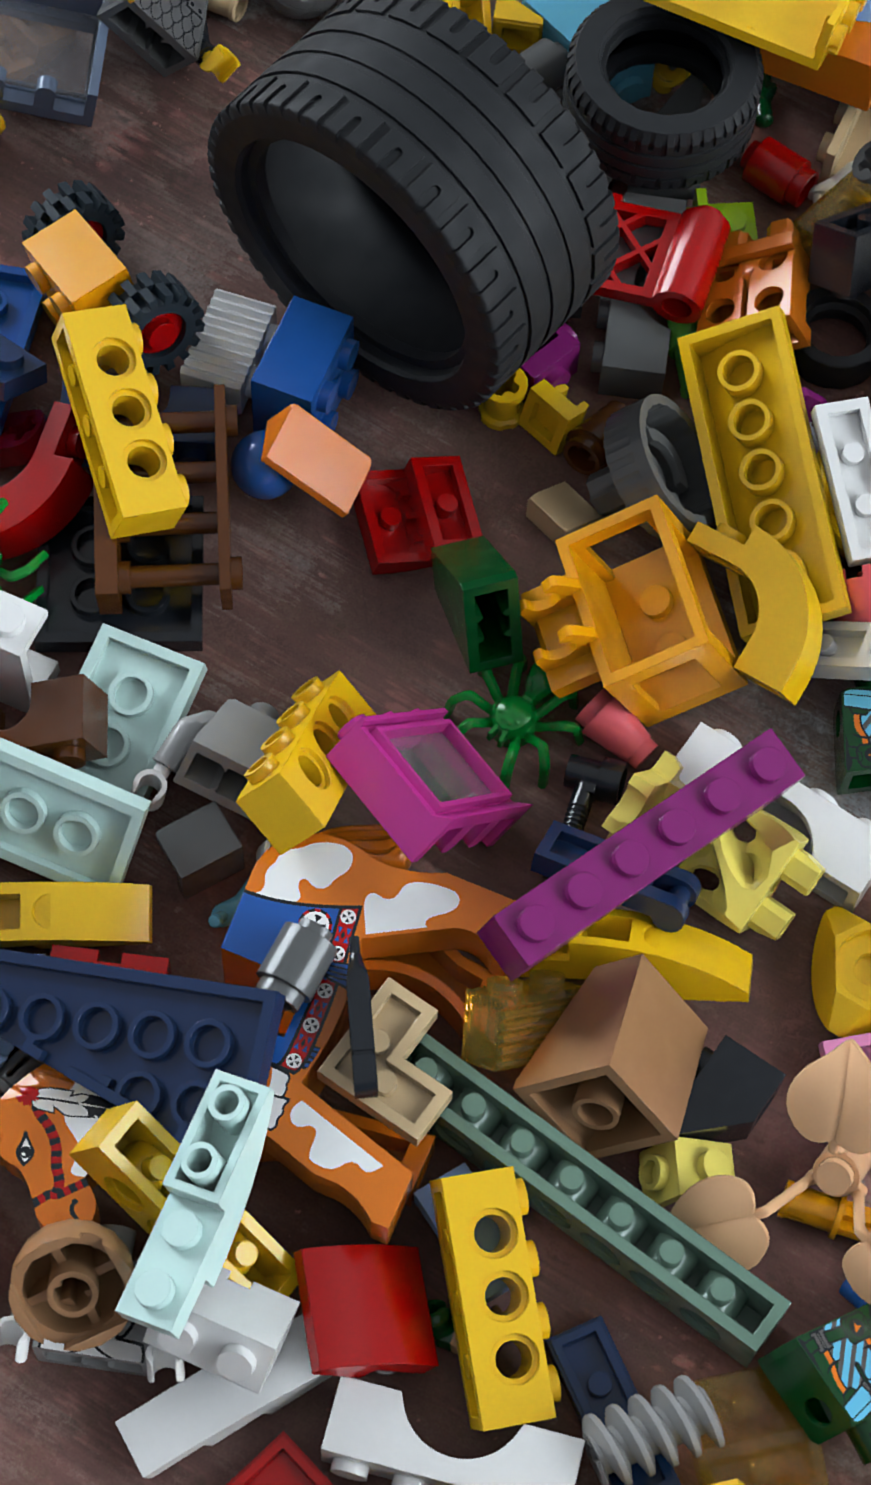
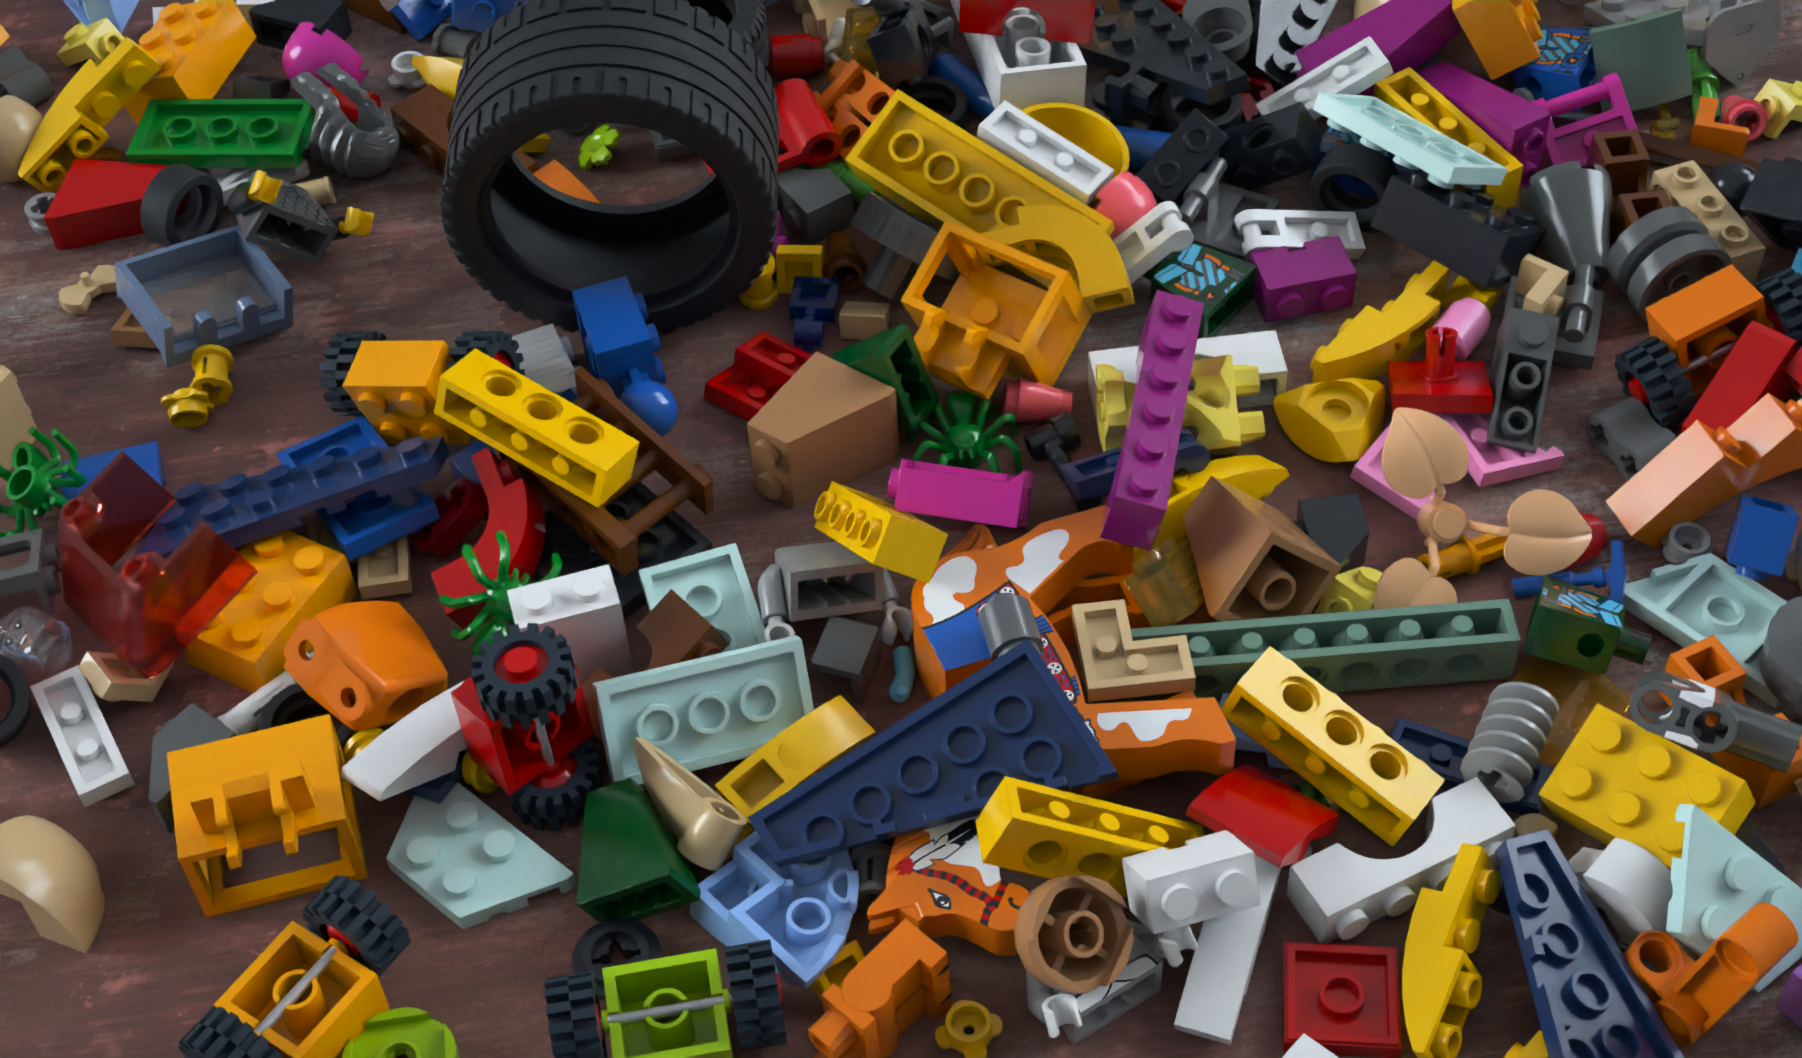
camera: 35 degrees left, 15 degrees down
light aqua slope [115,1069,275,1339] -> none
orange slope [261,404,372,518] -> none
black piece [346,936,378,1099] -> none
none -> medium nougat slope [747,351,900,508]
none -> clear blue plate [789,276,840,352]

